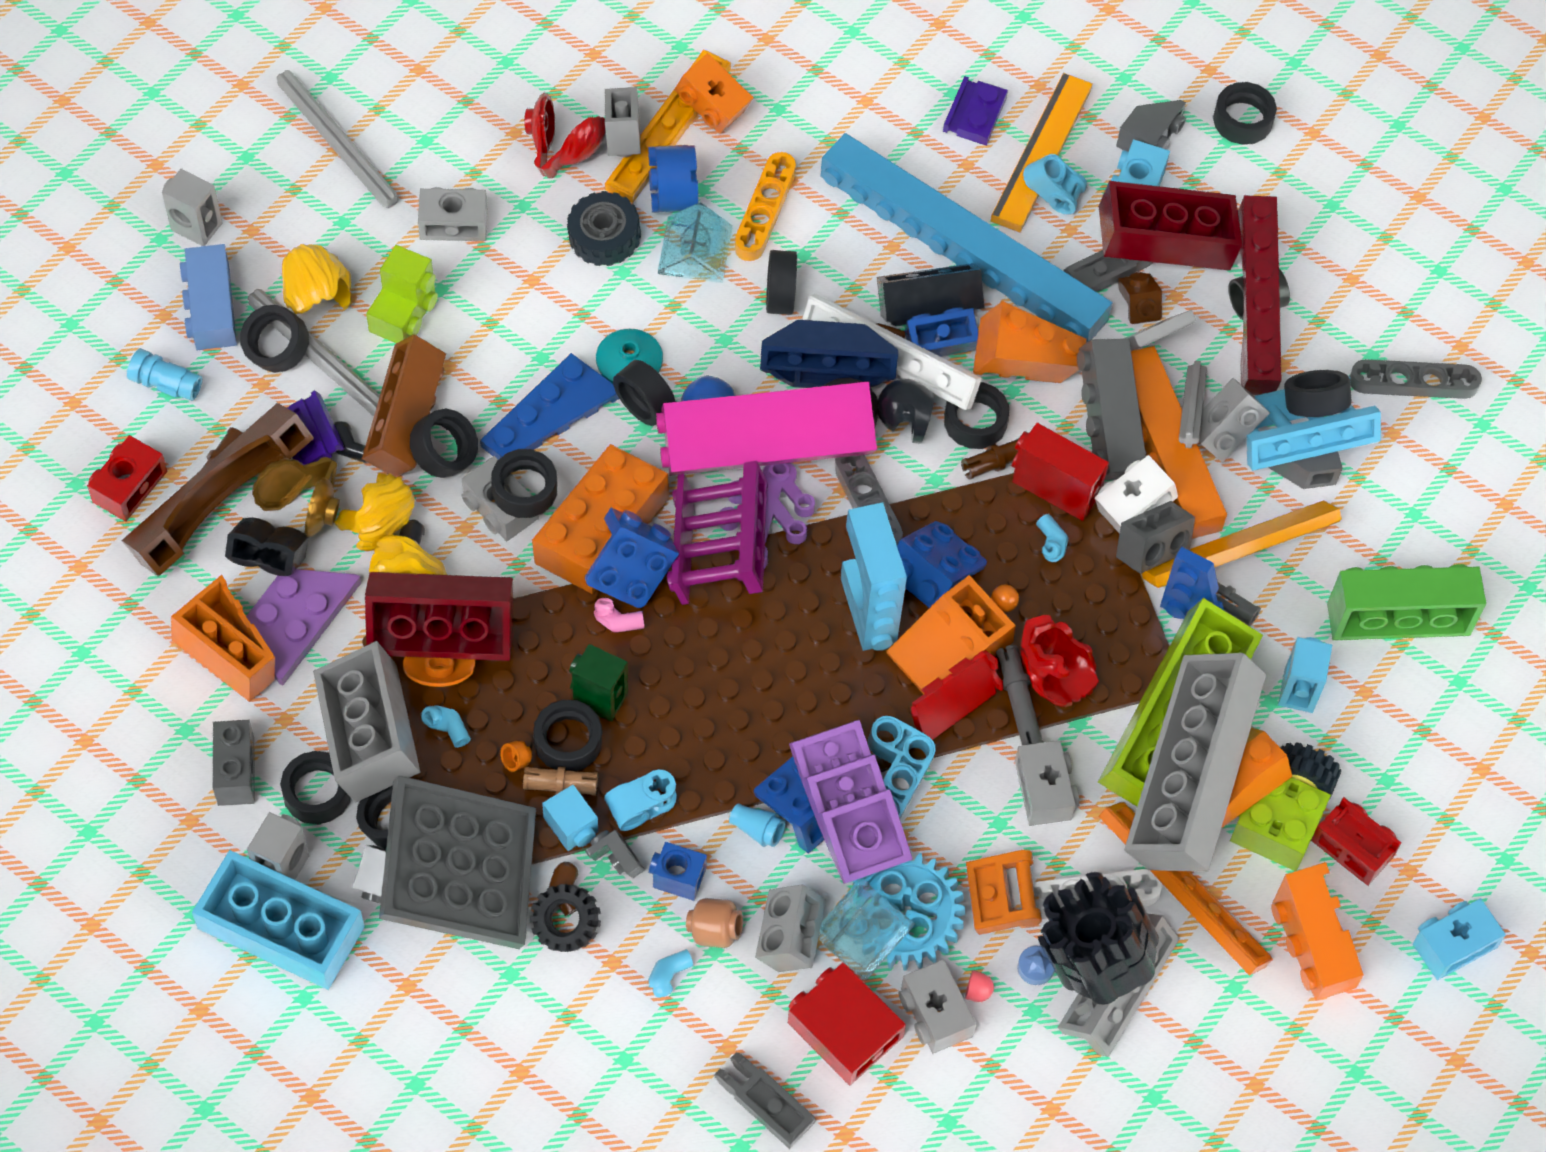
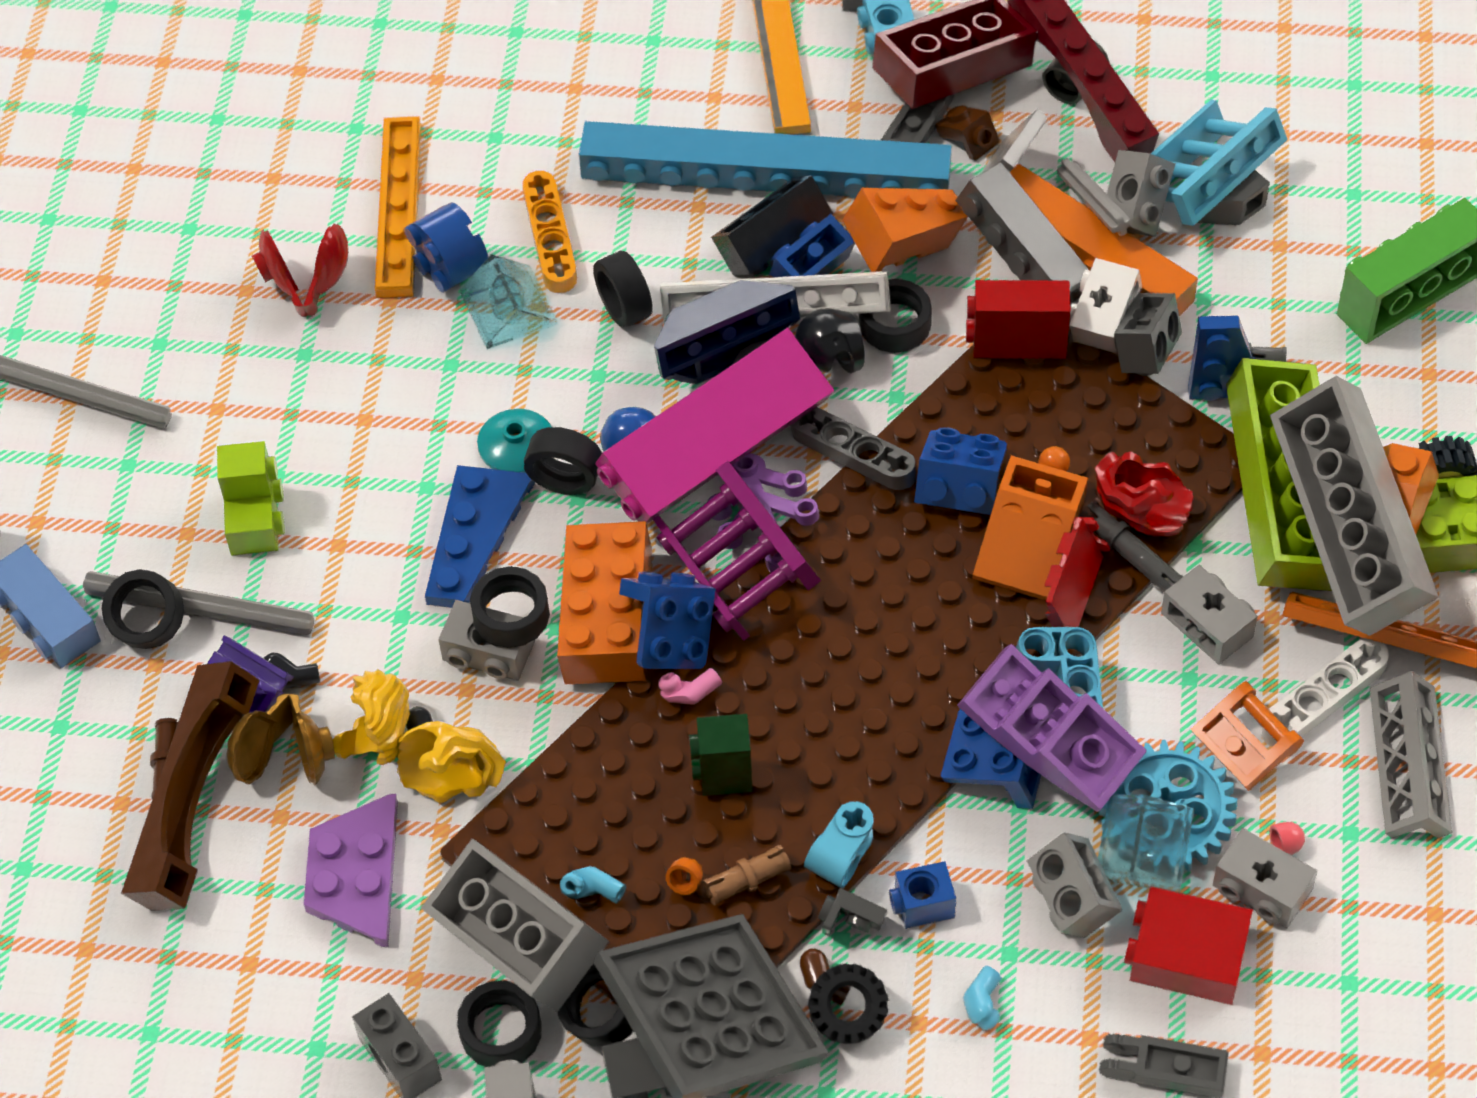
camera: 25 degrees left, 5 degrees down
red brick [87,435,168,522] -> none
medium azure axle [127,348,203,401] -> none
orange wedge [171,574,275,702] -> none
black brick [225,517,309,576] -> none
yellow hair [281,244,352,314] -> none
dark orange brick [362,334,446,477] -> none
dark red brick [365,572,513,661] -> none
orange dish [403,657,475,687] -> none
black tyre [410,408,478,478] -> none
light grey brick [418,187,488,241] -> none
black tyre [533,699,602,771] -> none
medium azure brick [542,785,598,851] -> none
black wheel [567,191,641,266] -> none
light grey brick [605,87,641,157] -> none
orange brick [674,53,754,134] -> none
nougat head [686,898,743,948] -> none
medium azure cone [729,803,786,847] -> none
medium azure arch [841,502,907,651] -> none
dark purple plate [943,76,1008,146] -> none
reddish brown pin [961,437,1020,480] -> none
medium blue tile [1017,946,1055,985] -> none
medium azure piece [1023,154,1087,215] -> none
medium azure arm [1036,514,1068,562] -> none
black piece [1038,872,1159,1005] -> none
light orange tile [1141,500,1342,588] -> none
medium azure brick [1278,637,1332,713] -> none
black tyre [1284,370,1352,417] -> none
dark grey beam [1349,359,1482,399] -> none

